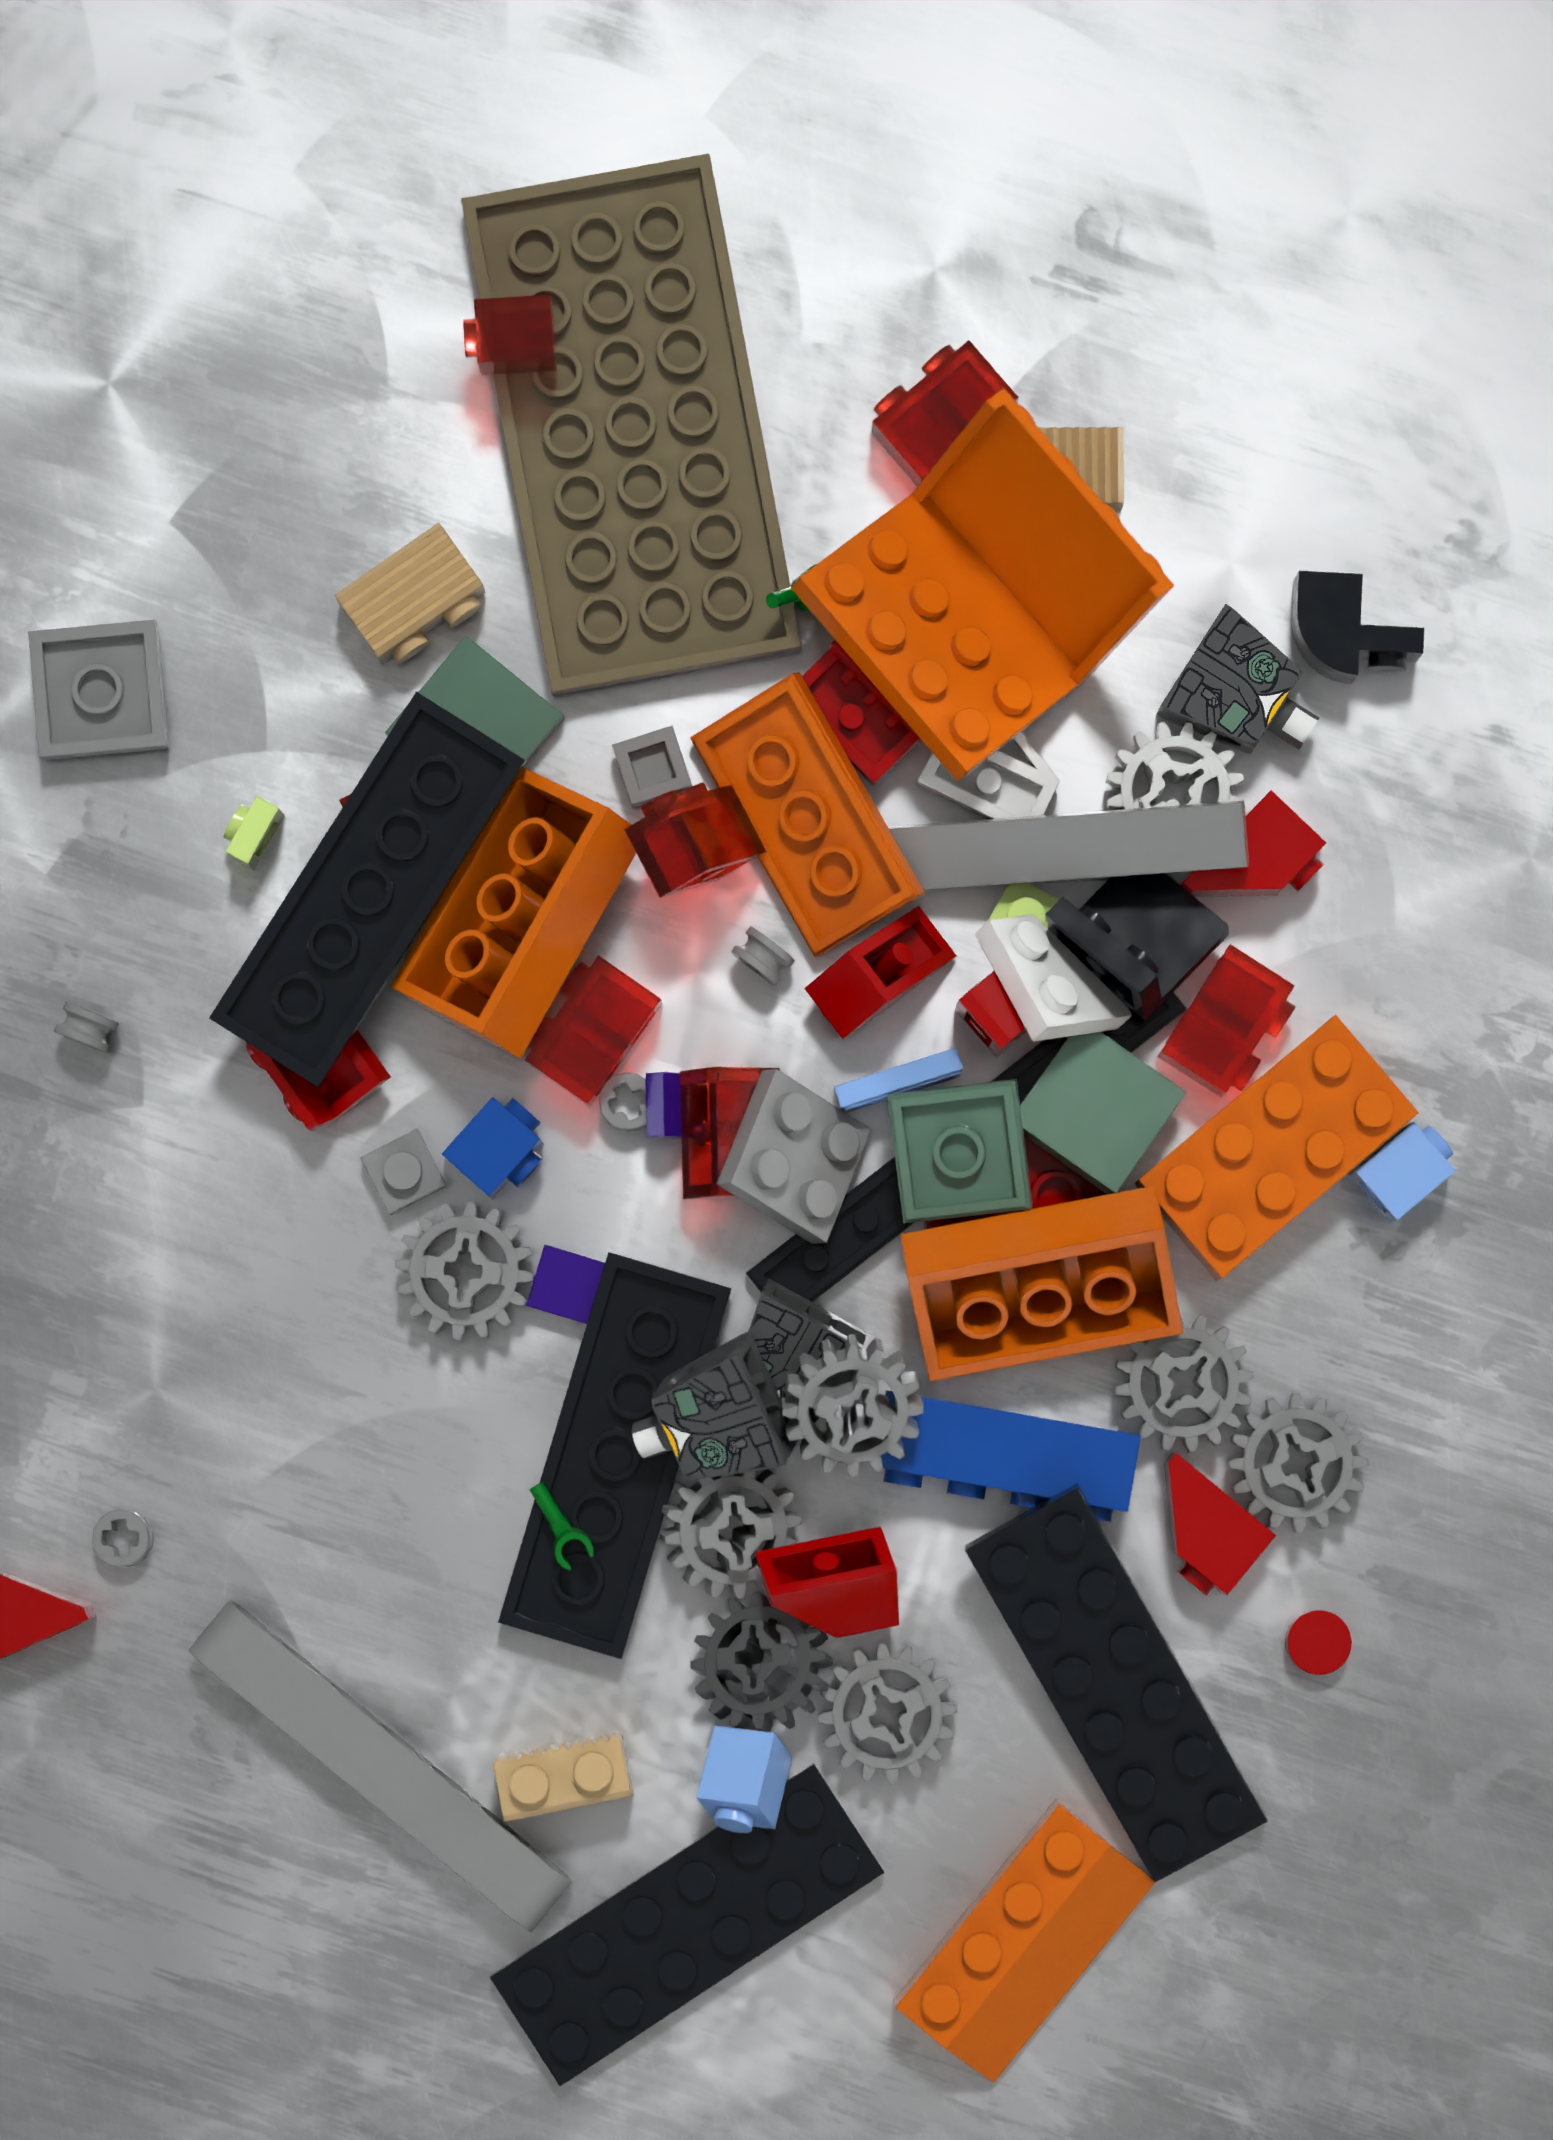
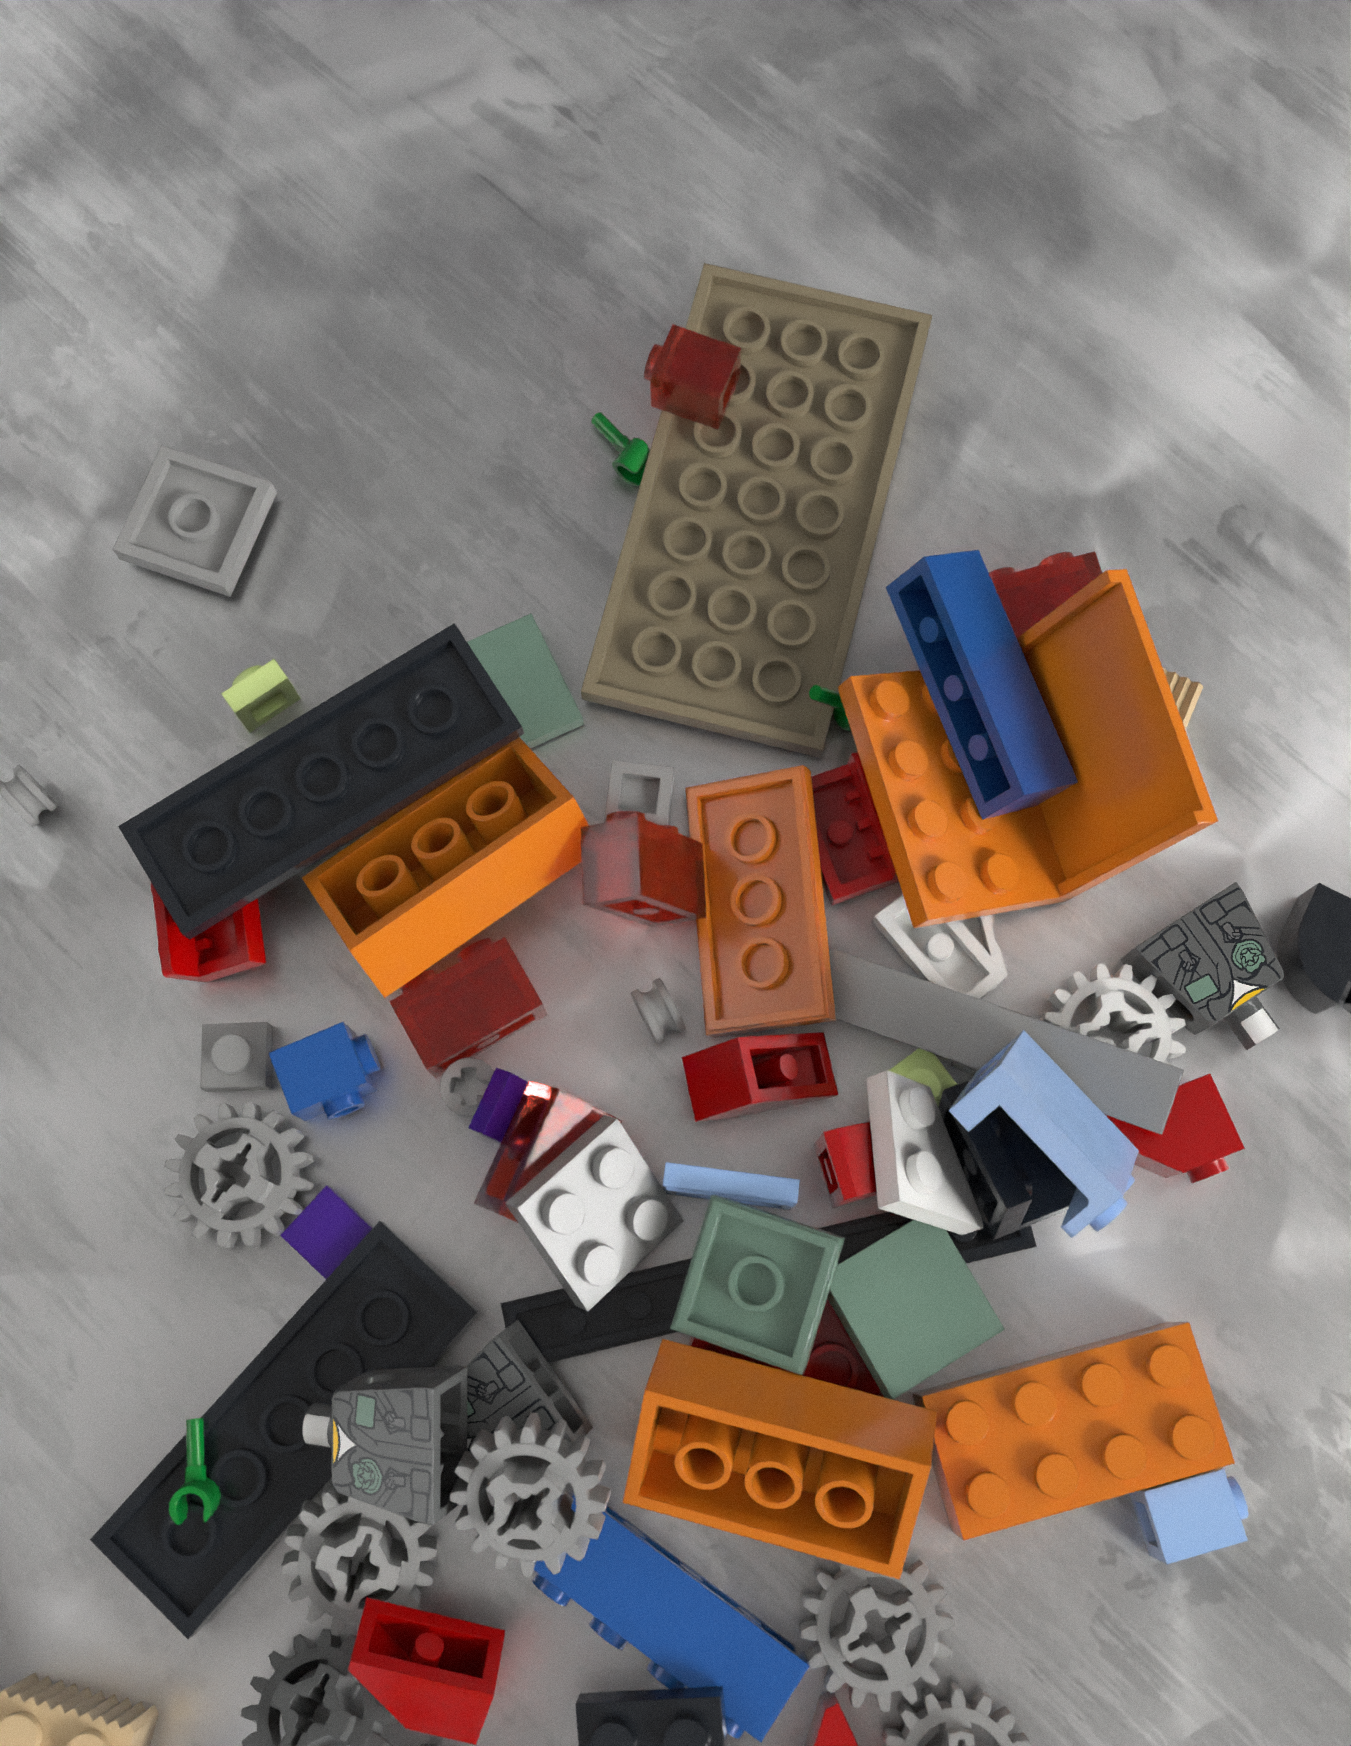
camera: 25 degrees right, 10 degrees down
tan brick [335,522,485,664] -> none
clear red brick [1157,944,1296,1097] -> none
none -> green hand [591,412,650,487]
none -> blue brick [886,550,1078,820]
none -> light blue panel [949,1030,1139,1238]

